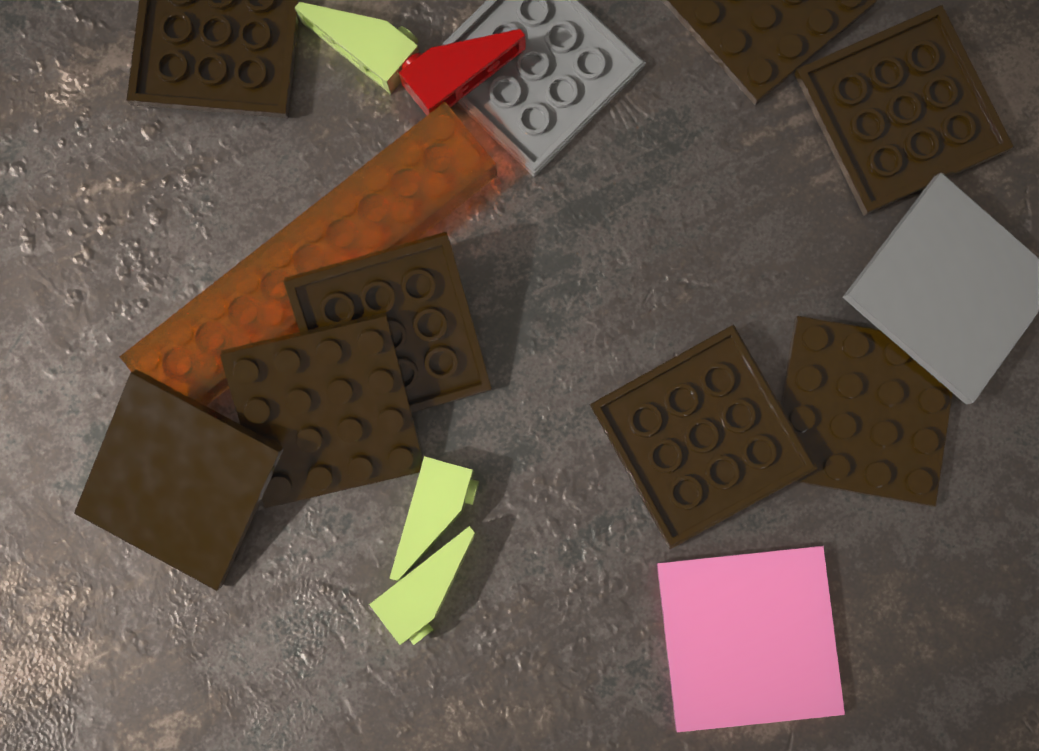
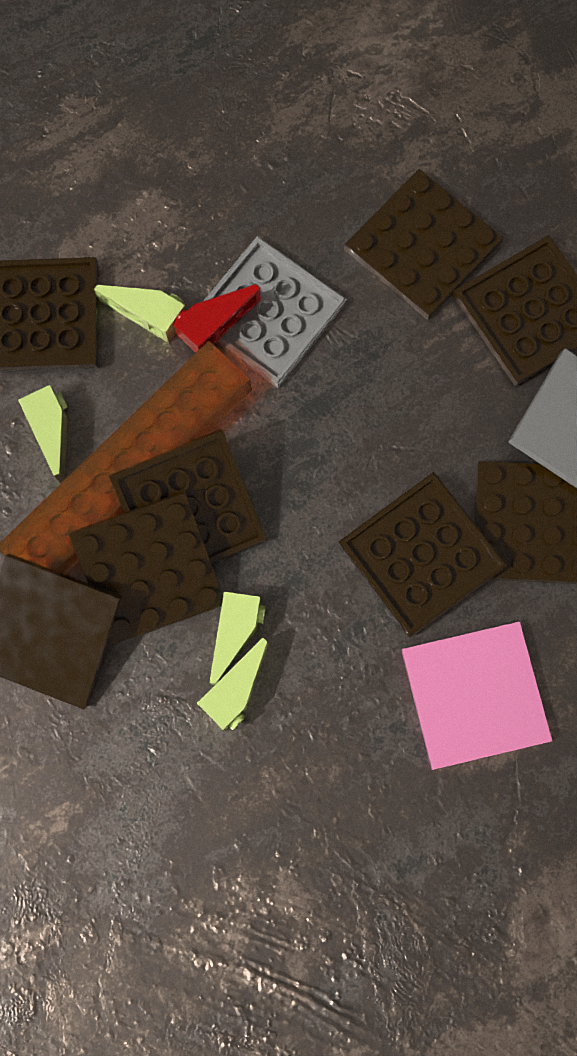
camera: 10 degrees left, 5 degrees down
none -> yellowish green slope [18,385,68,483]

